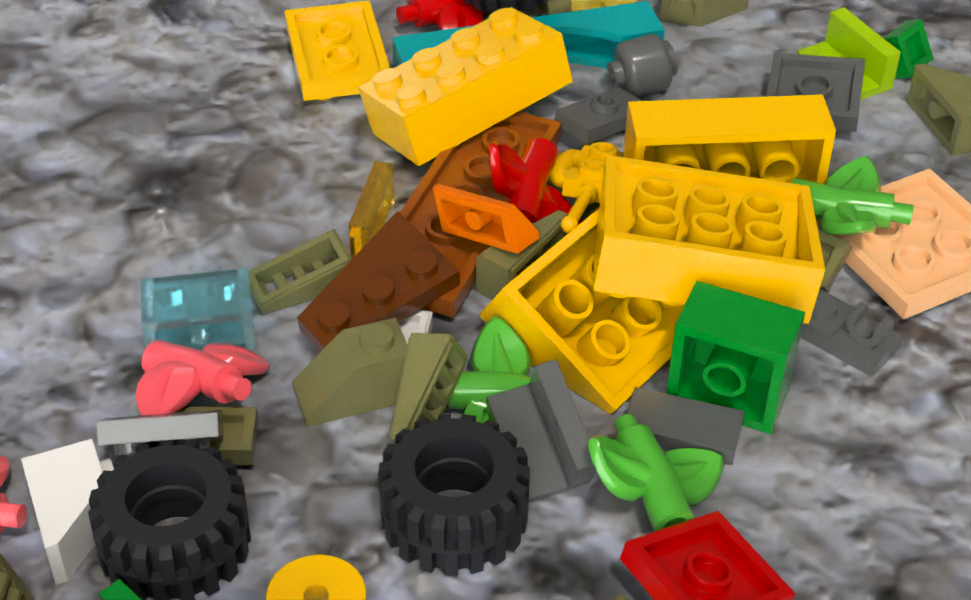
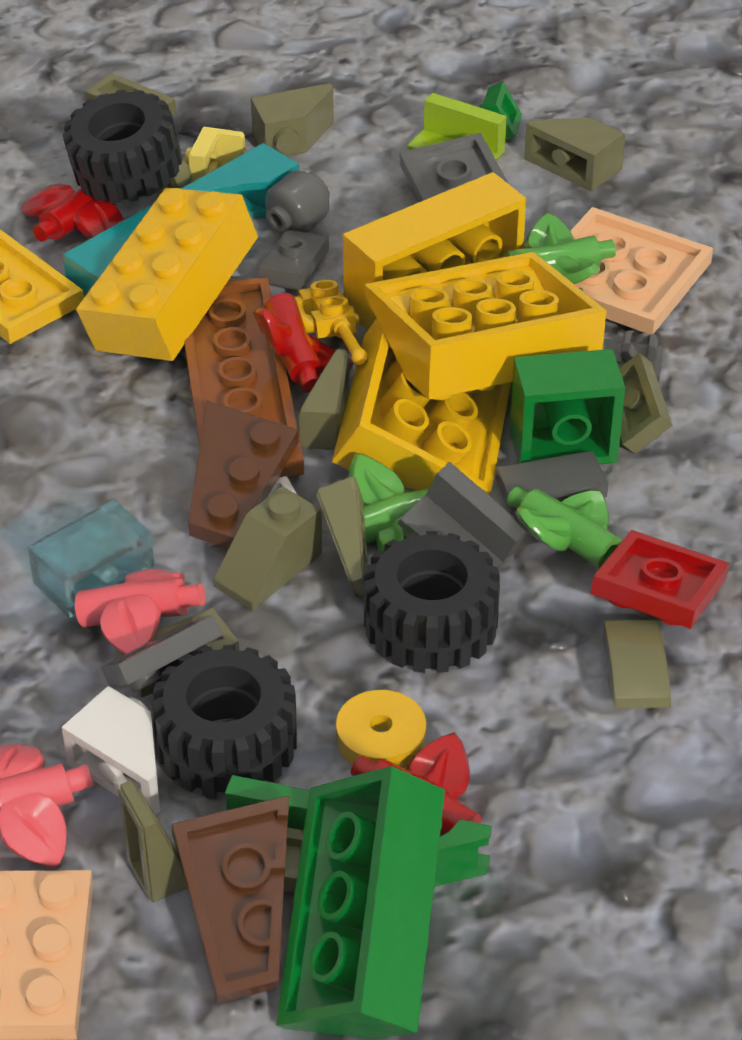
camera: 30 degrees left, 0 degrees up
olive slope [243,228,352,314] -> none
clear yellow tile [349,161,395,259] -> none
orange slope [433,184,540,254] -> none
none -> olive plate [619,353,673,454]

